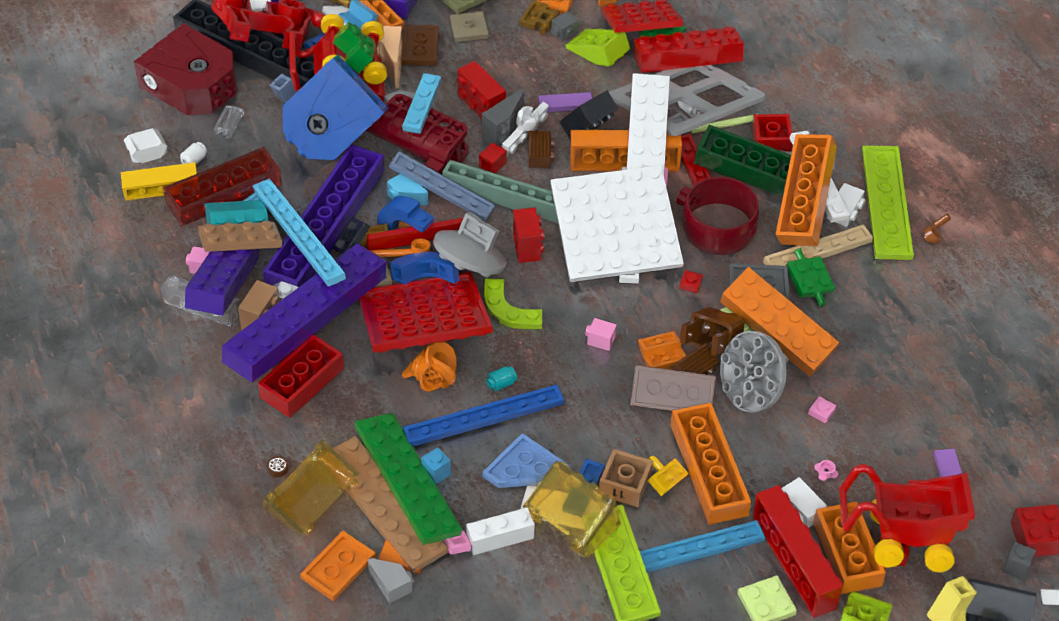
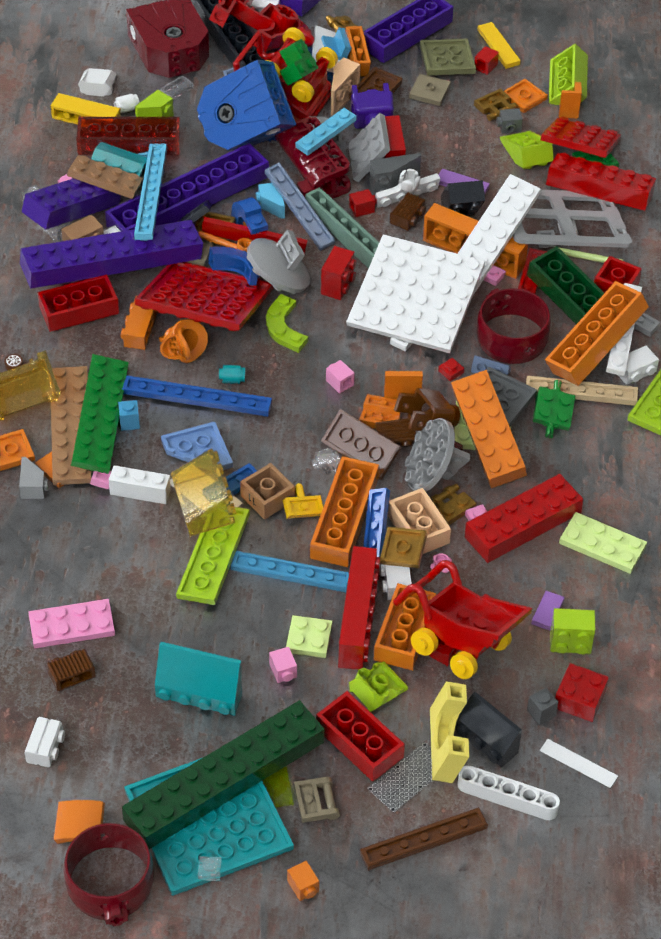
camera: 30 degrees right, 0 degrees up
none -> orange brick [121,296,158,350]
none -> lime slope [135,90,174,133]
none -> clear head [312,447,340,475]
none -> light grey plate [348,113,390,182]
none -> dark purple piece [350,83,394,129]
none -> blue plate [363,488,390,557]
none -> pearl gold plate [380,527,427,568]
none -> orange tile [384,371,423,399]
none -> light nougat brick [388,488,451,554]
none -> pearl gold plate [430,483,476,525]
none -> red brick [464,474,583,563]
none -> sand blue hinge [471,355,511,375]
none -> lime brick [550,608,595,654]
none -> yellowish green plate [559,512,647,574]

